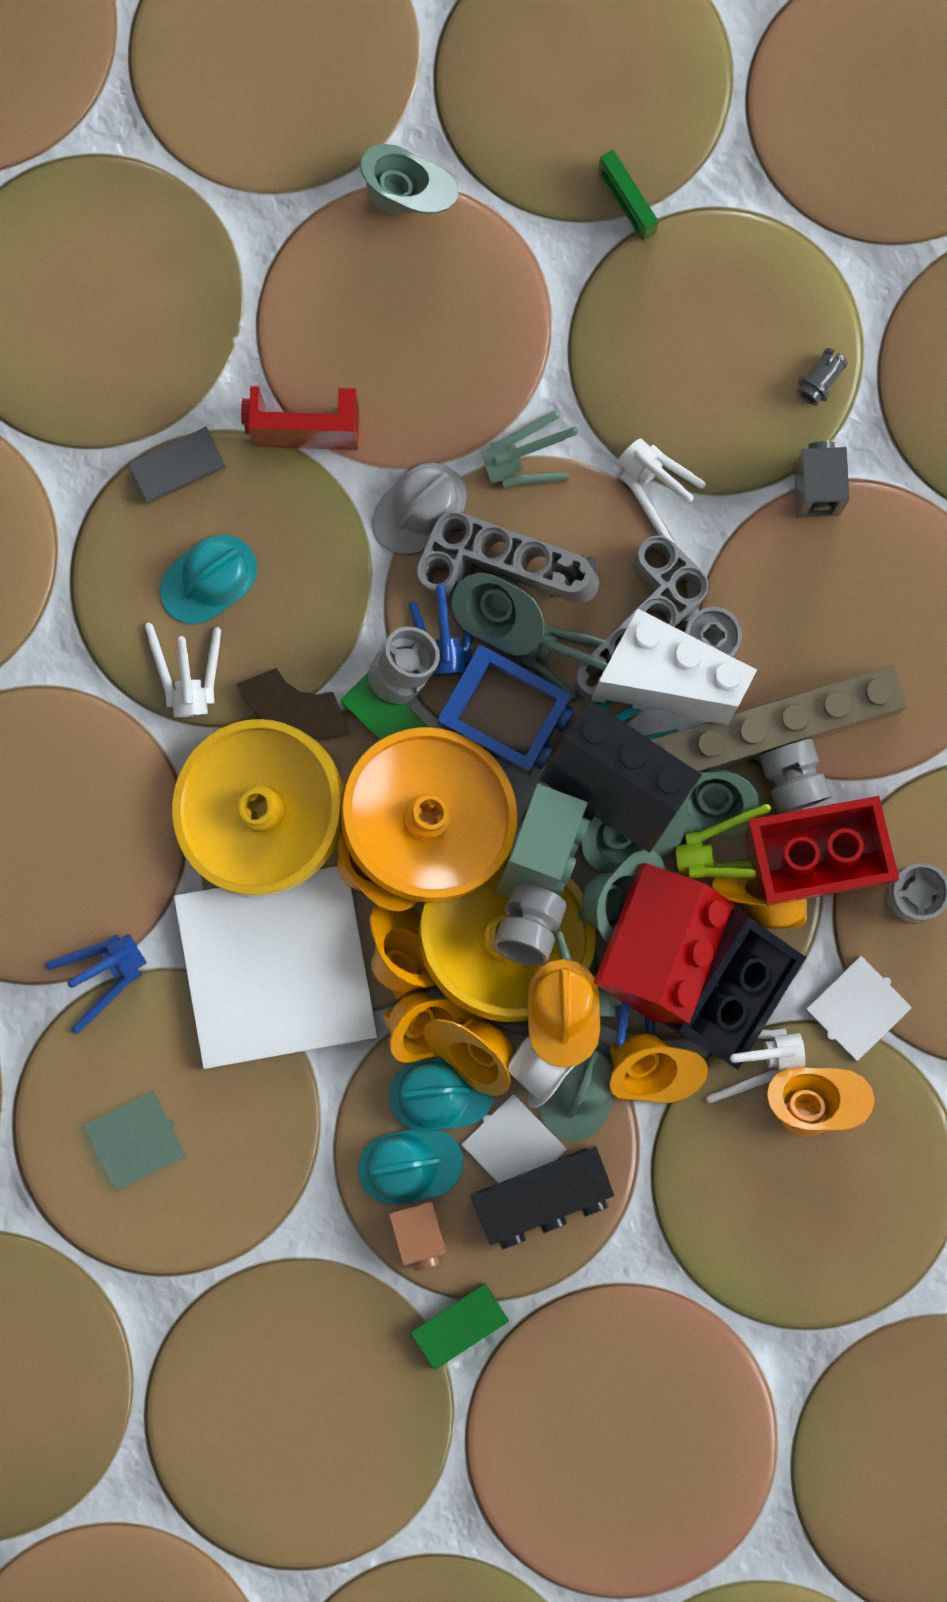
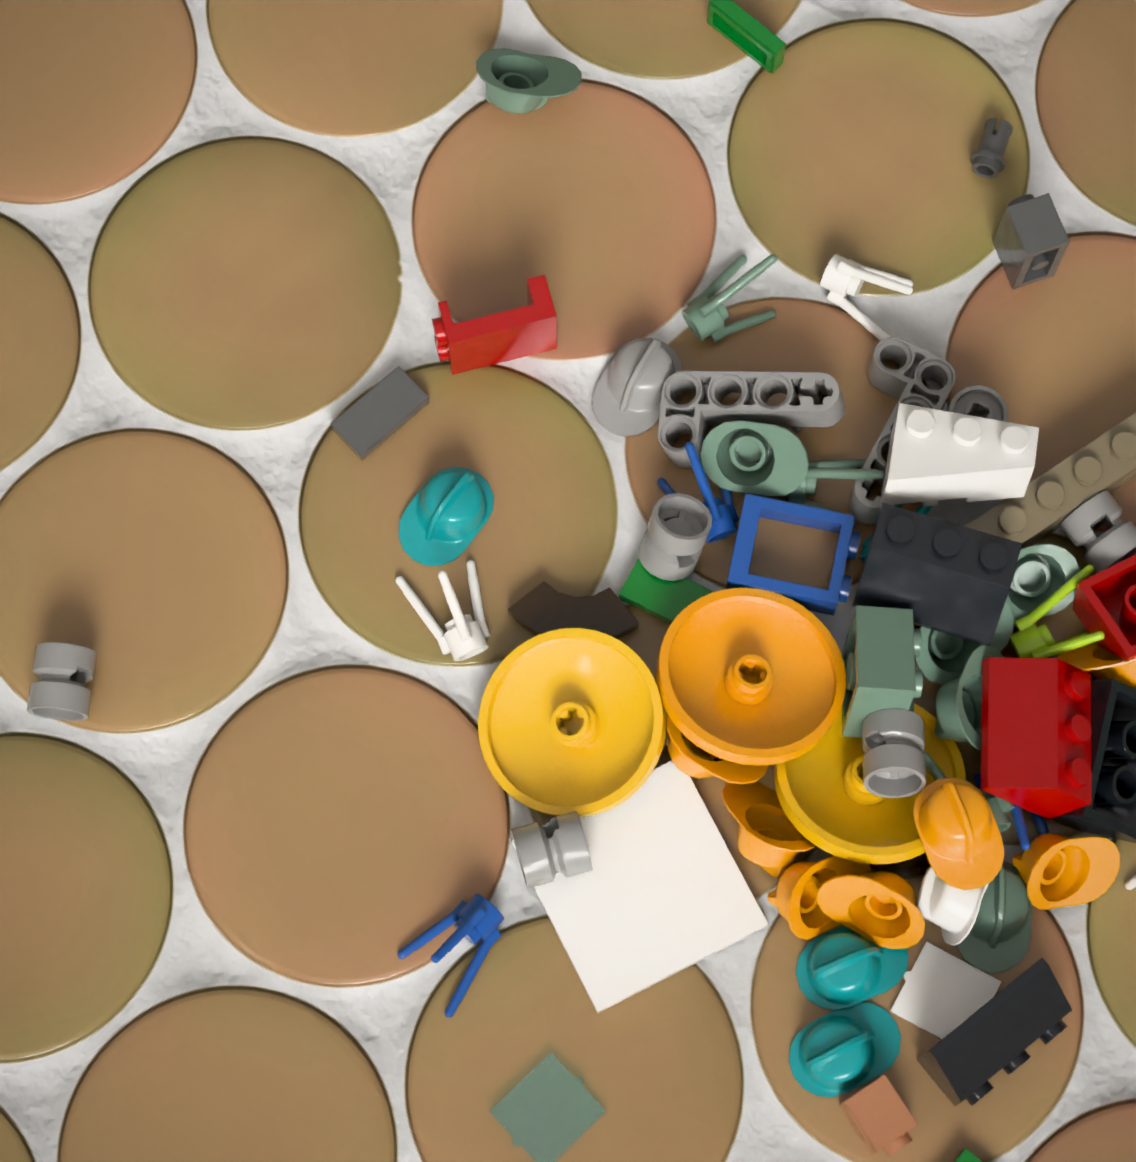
camera: 20 degrees left, 10 degrees down
none -> light grey wheel [511,811,593,889]

